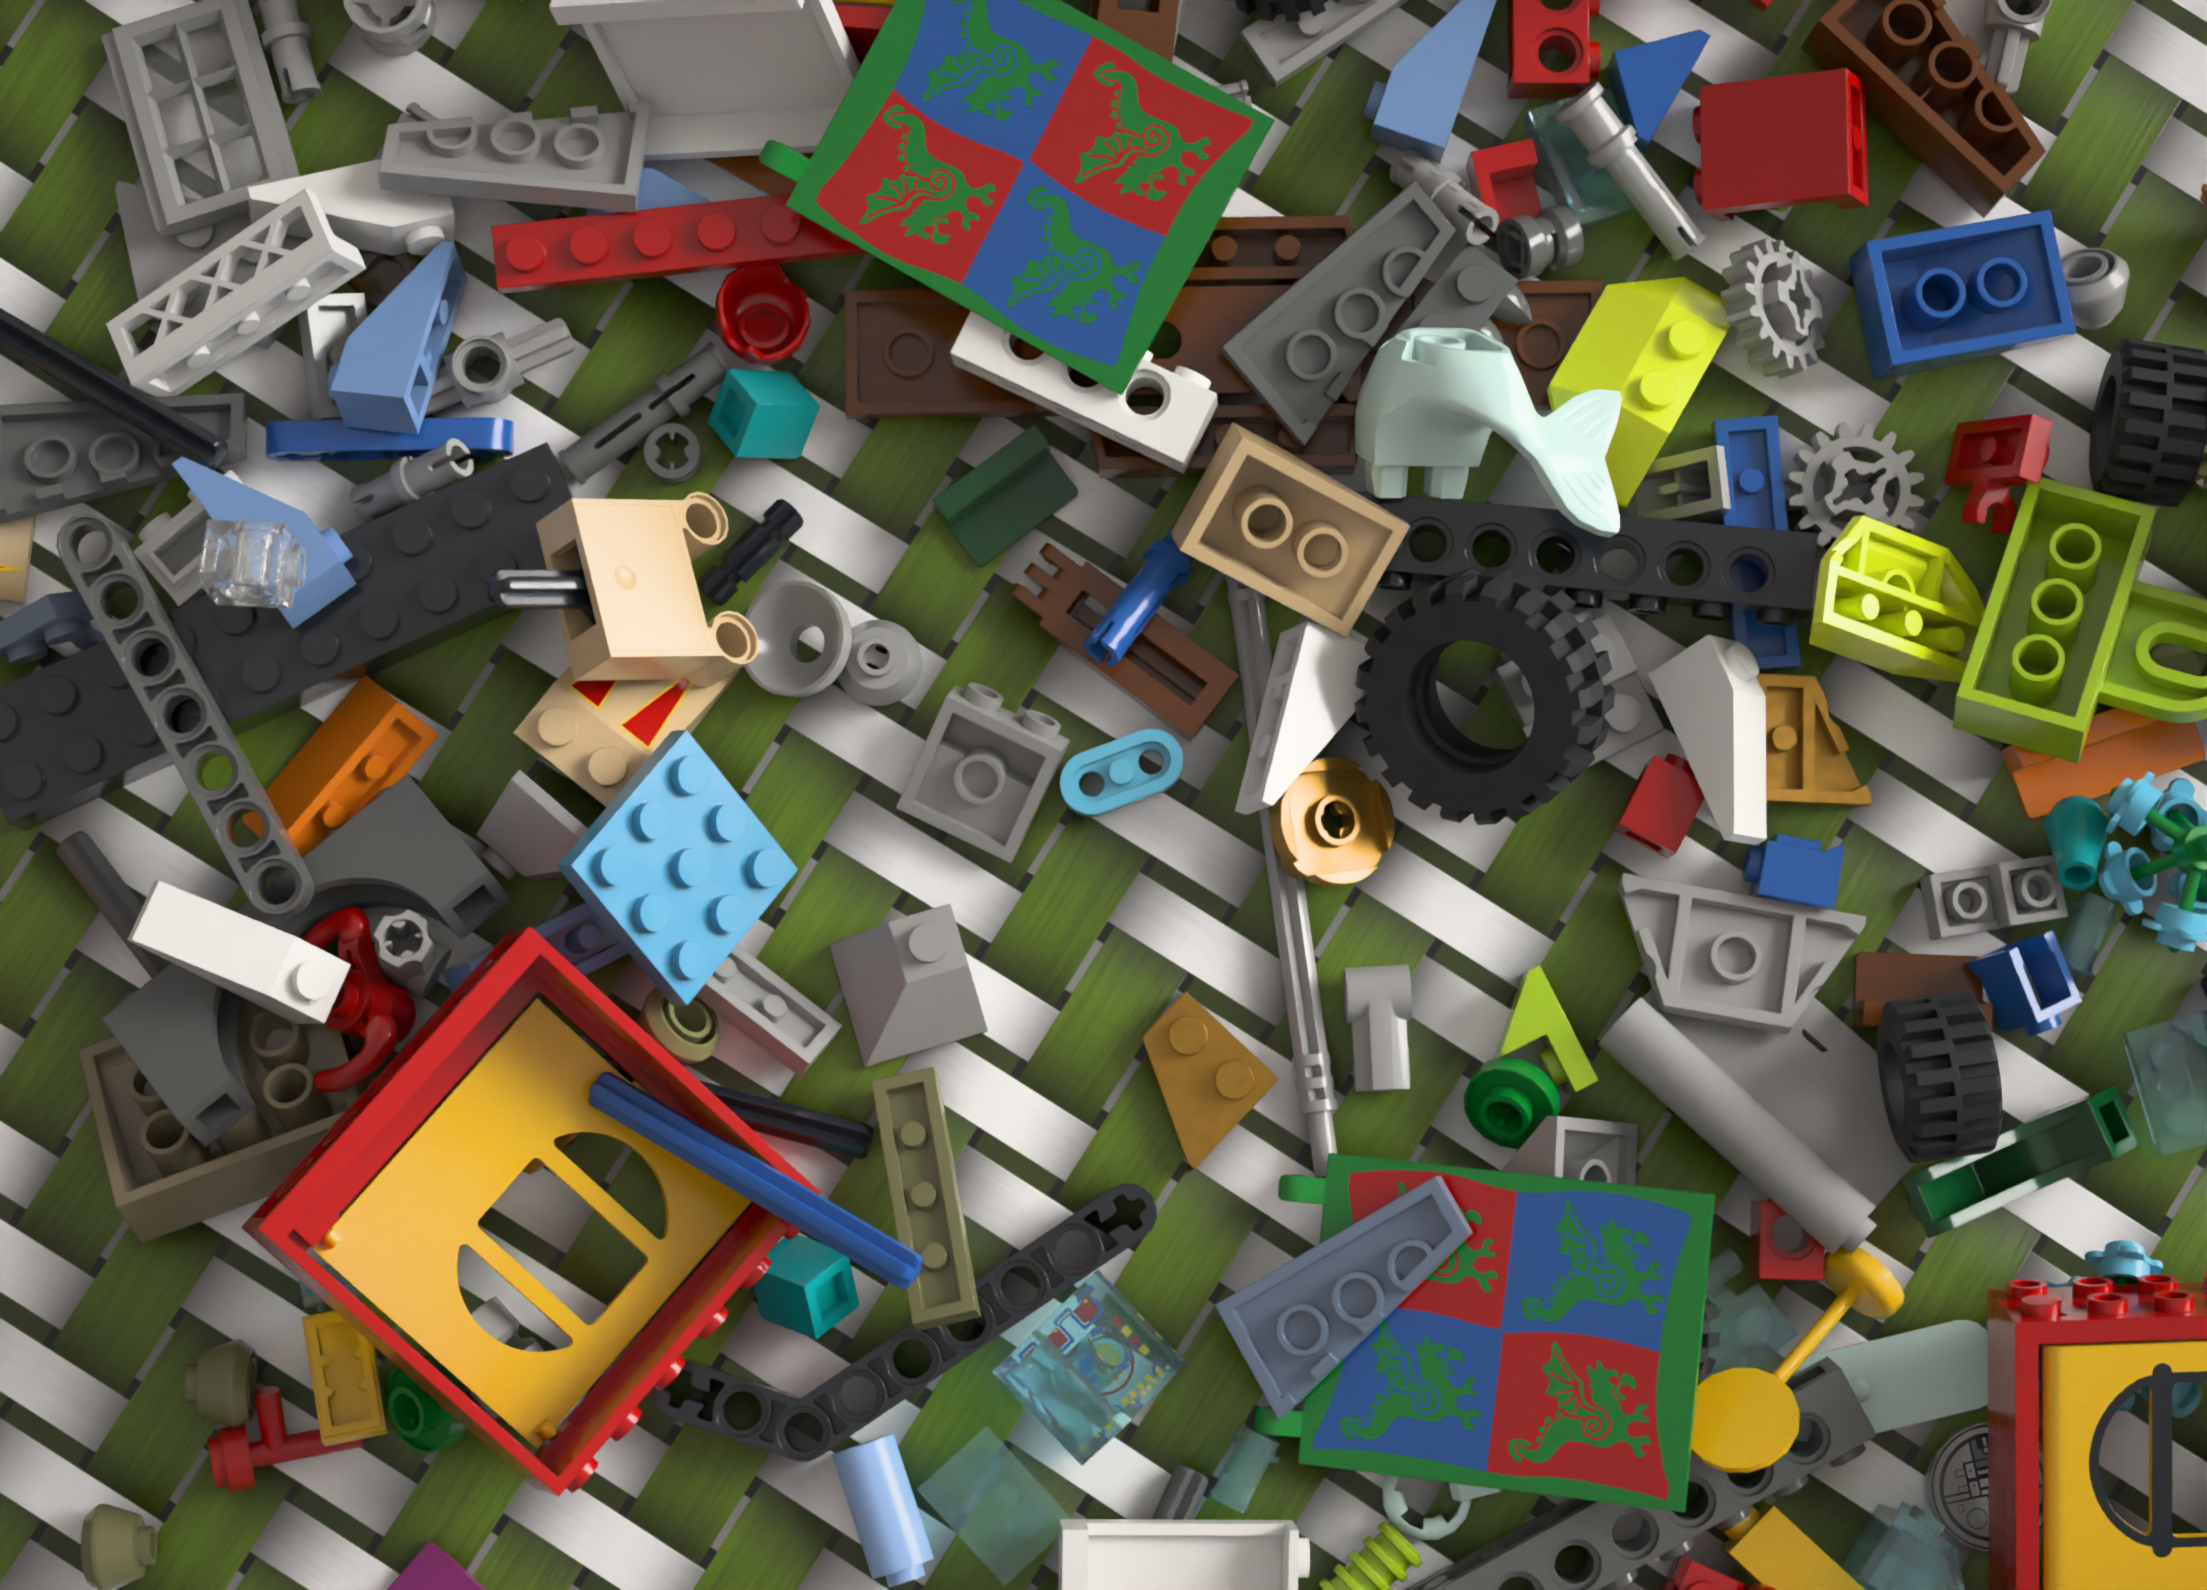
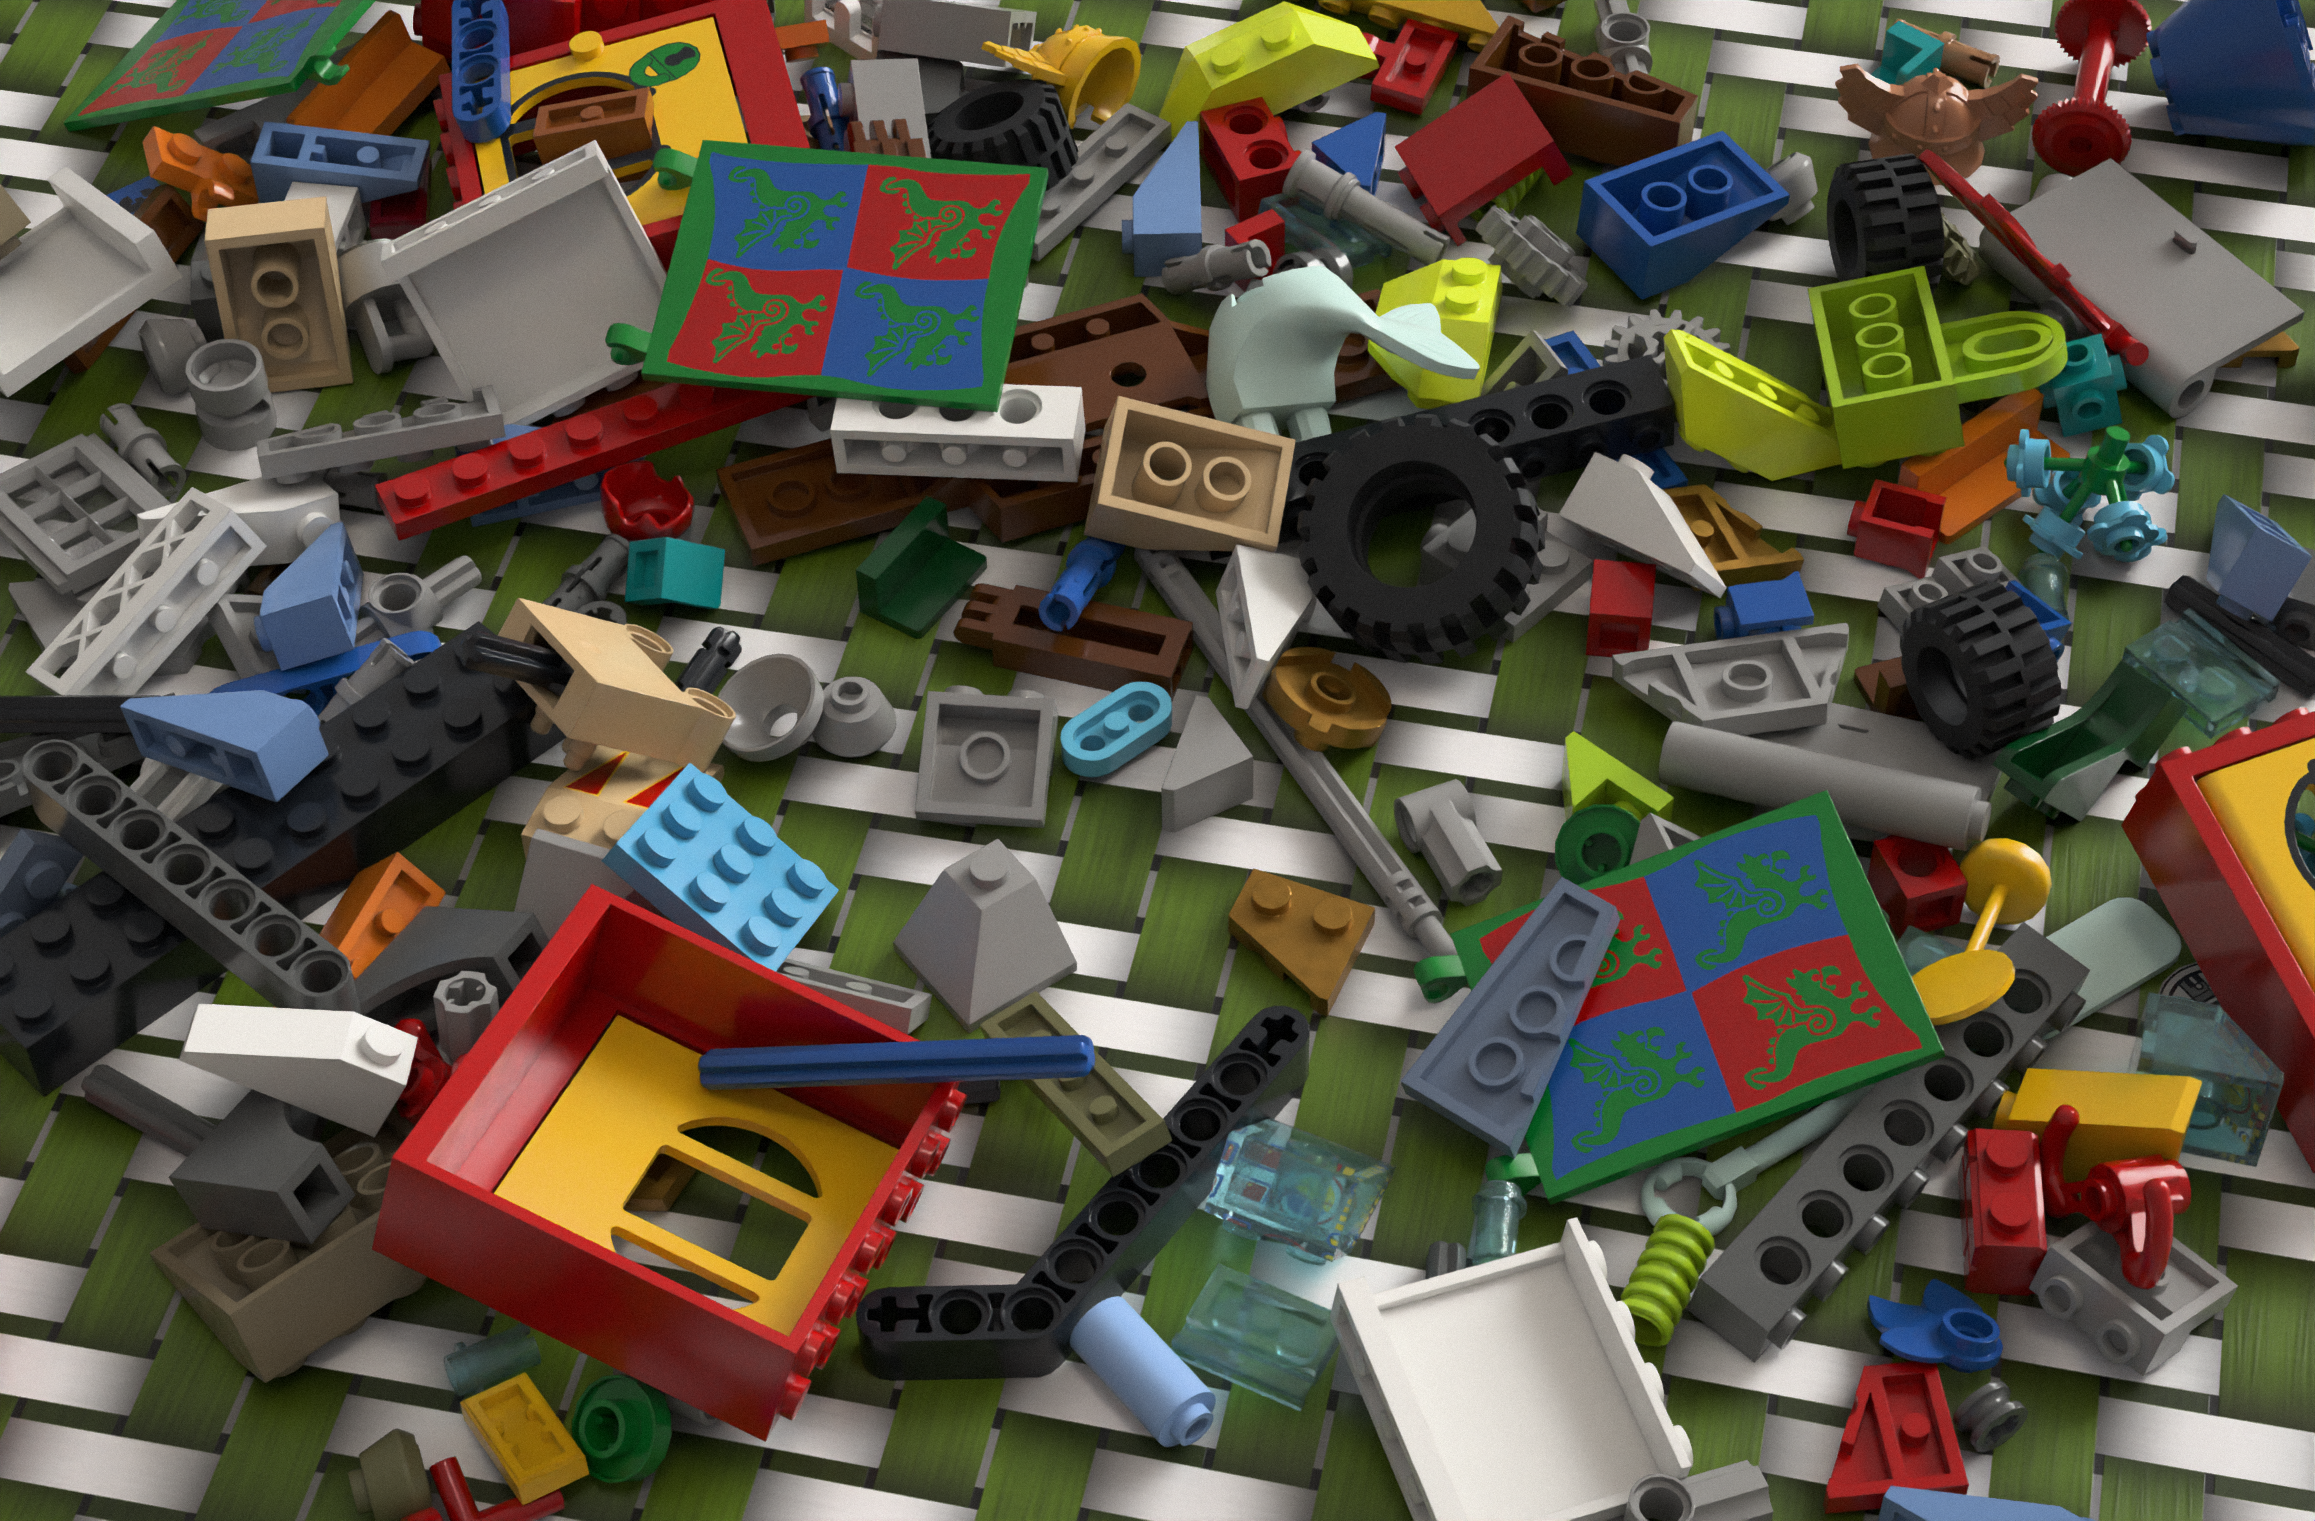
camera: 15 degrees left, 35 degrees down
clear brick [198,520,307,609] -> none
teal panel [753,1234,860,1340] -> none
dark grey wing [1218,181,1456,446] -> none
red plate [1944,414,2053,534] -> none
teal cone [2044,796,2109,890] -> none
none -> light grey slope [1161,695,1253,833]
none -> red window [1847,479,1947,579]

